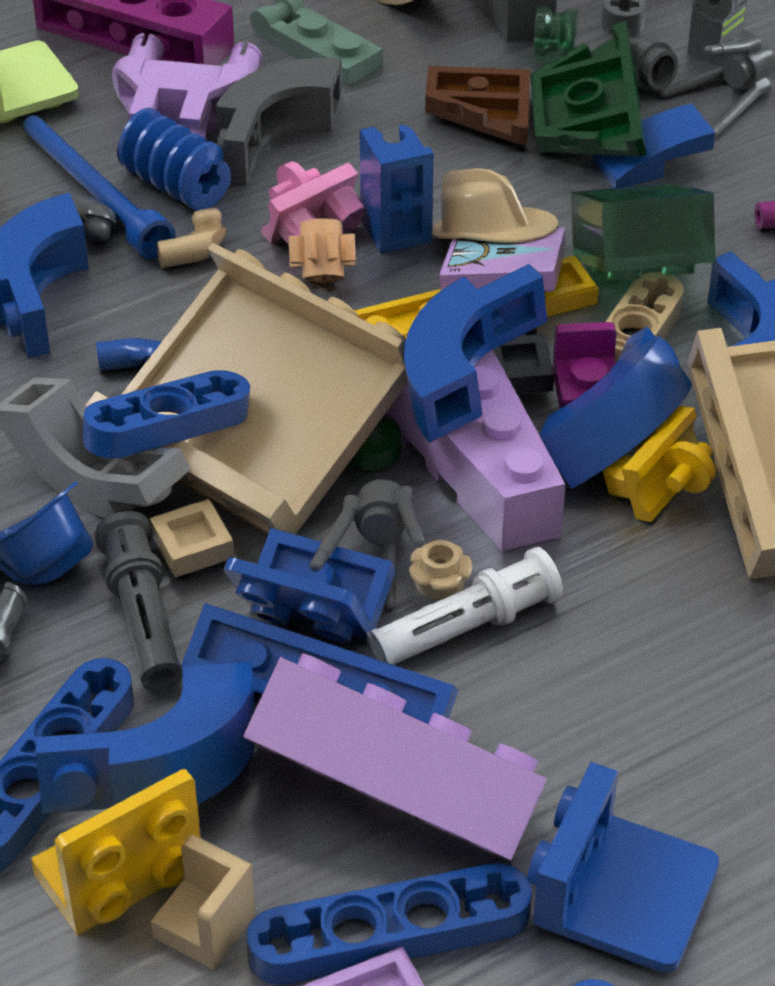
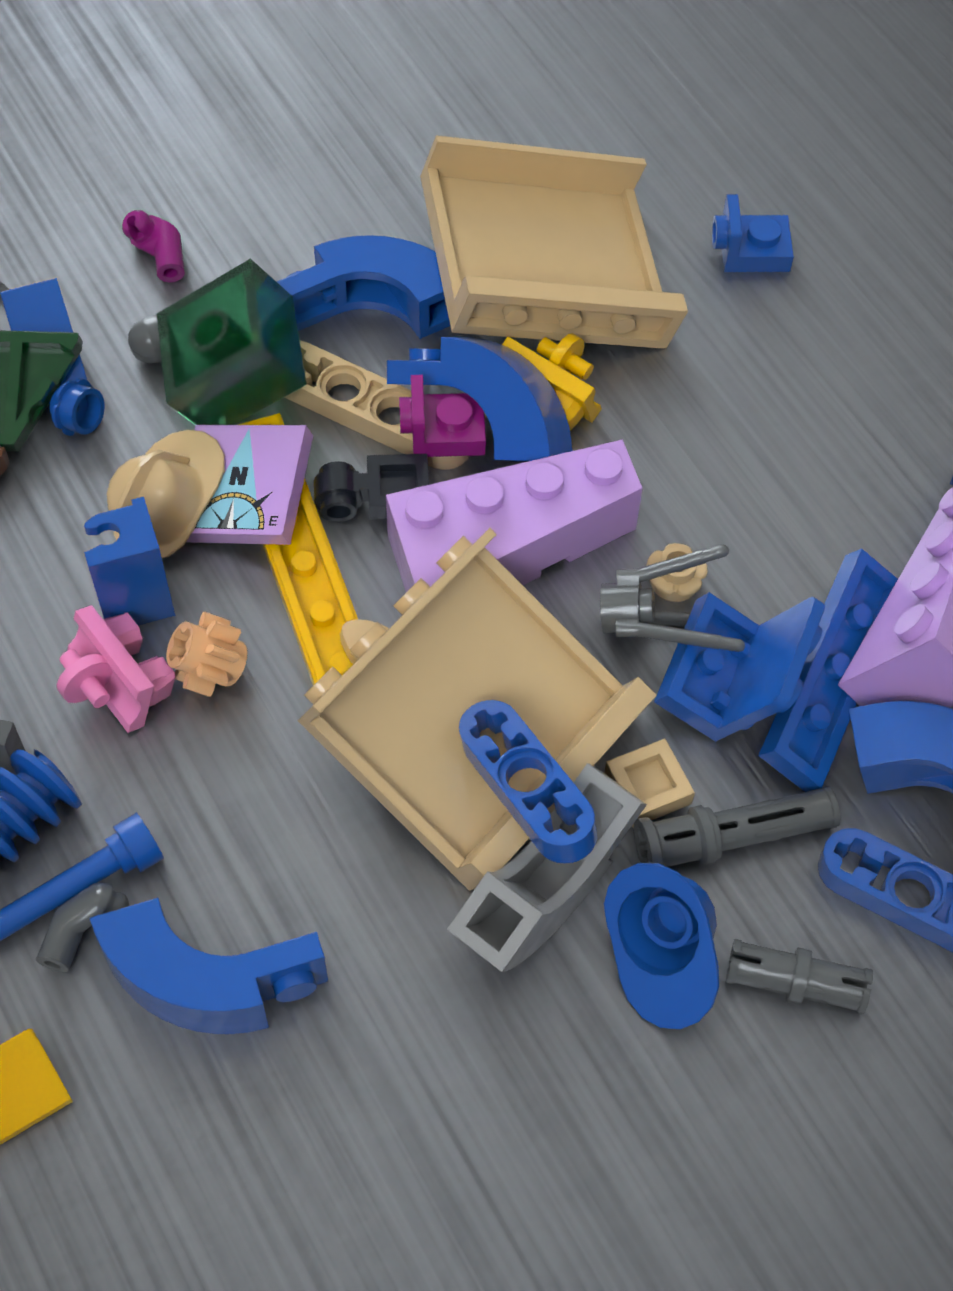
camera: 90 degrees left, 15 degrees up
blue arm [96,338,162,372] -> none
tan arm [156,208,226,269] -> none
white pin [367,547,563,665] -> none
blue arch [404,264,547,443] -> none
none -> blue plate [50,378,105,436]

